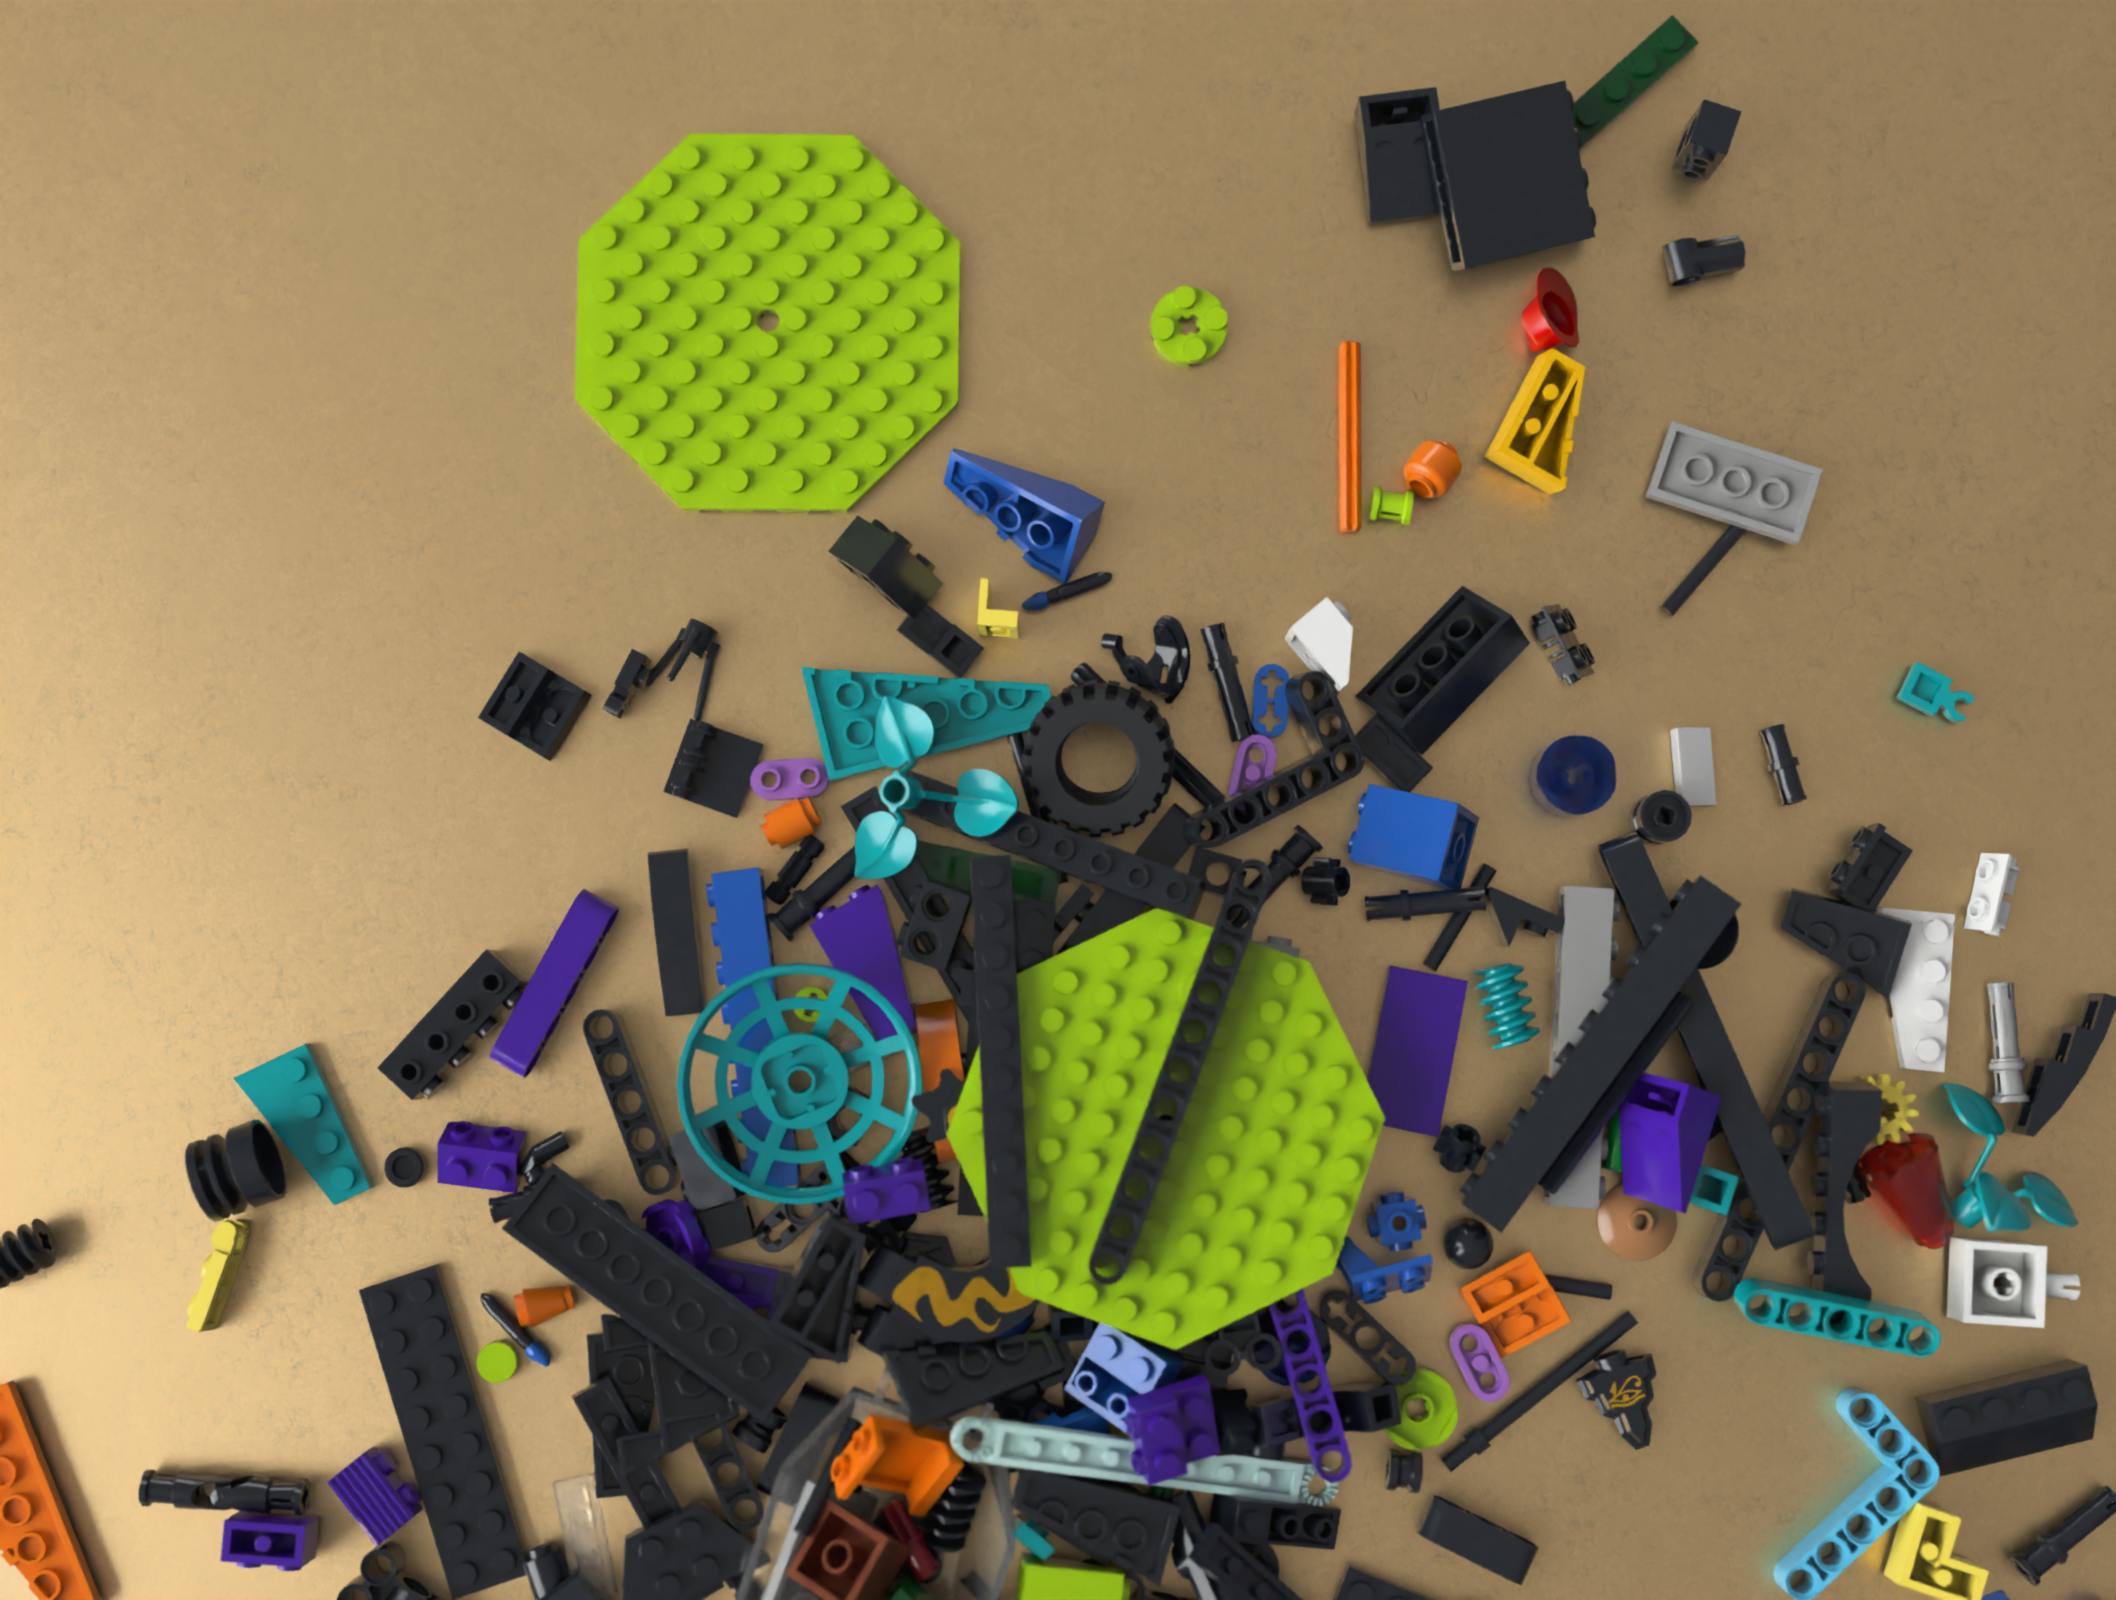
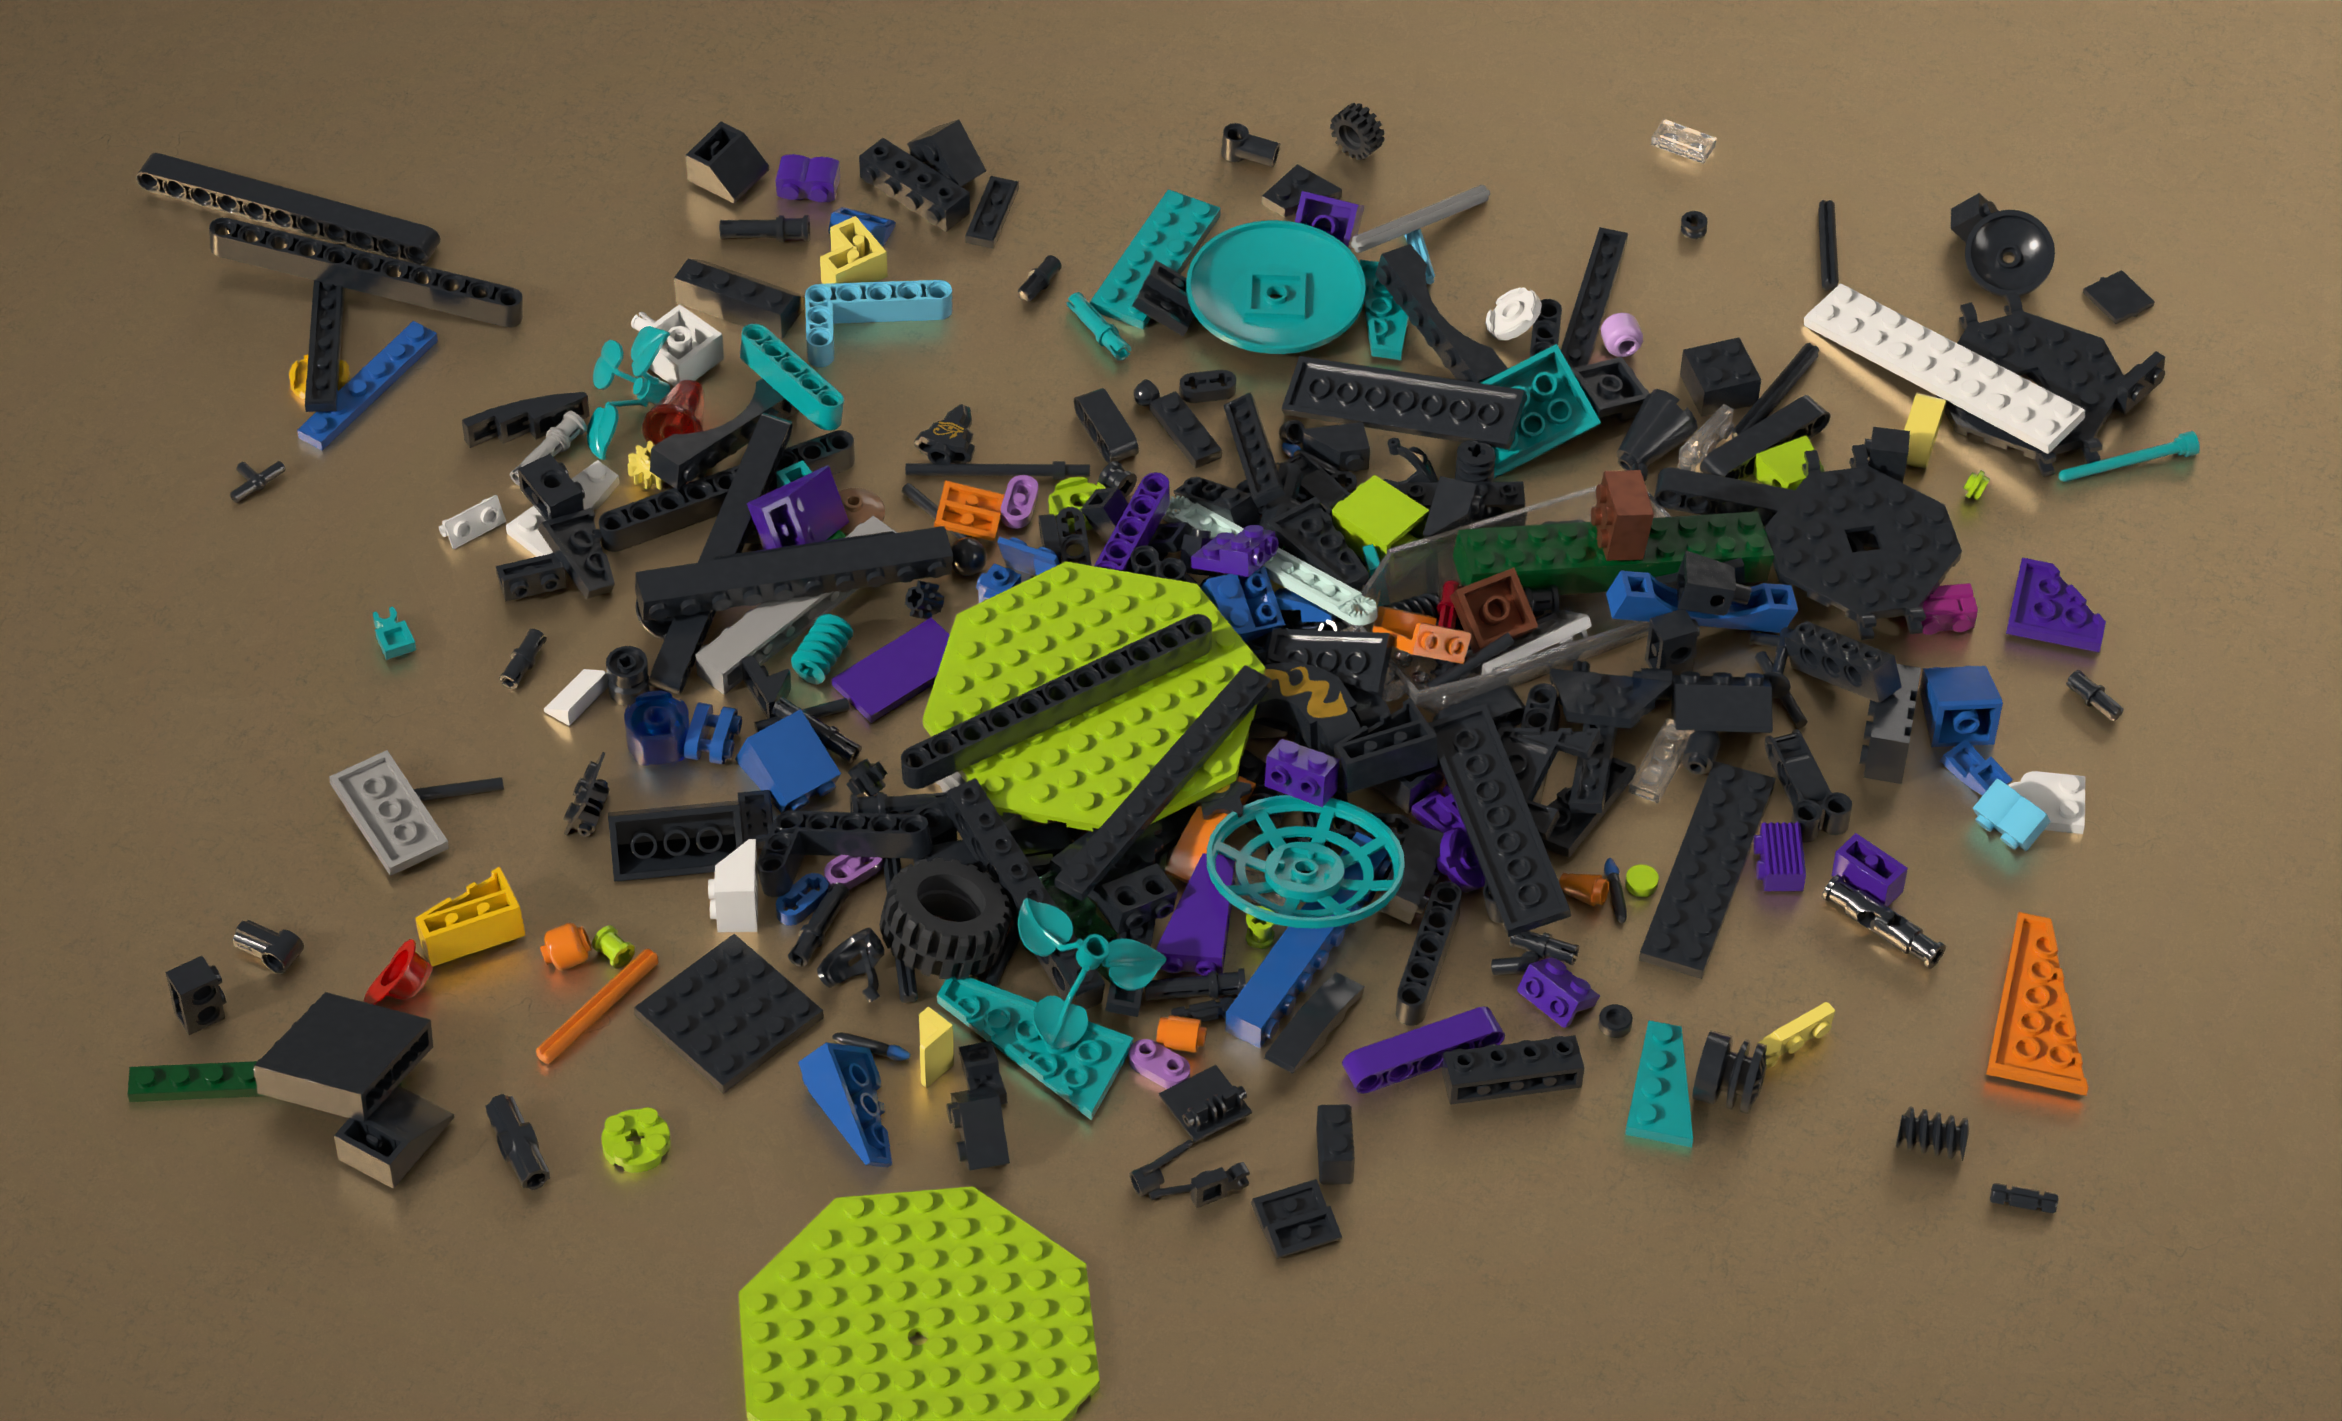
camera: 145 degrees left, 35 degrees down
none -> black piece [485,1094,550,1190]
none -> black brick [518,454,585,521]
none -> black plate [634,934,824,1094]
none -> blue brick [684,702,742,765]
none -> black beam [1038,514,1062,564]
none -> black brick [1316,1104,1355,1185]

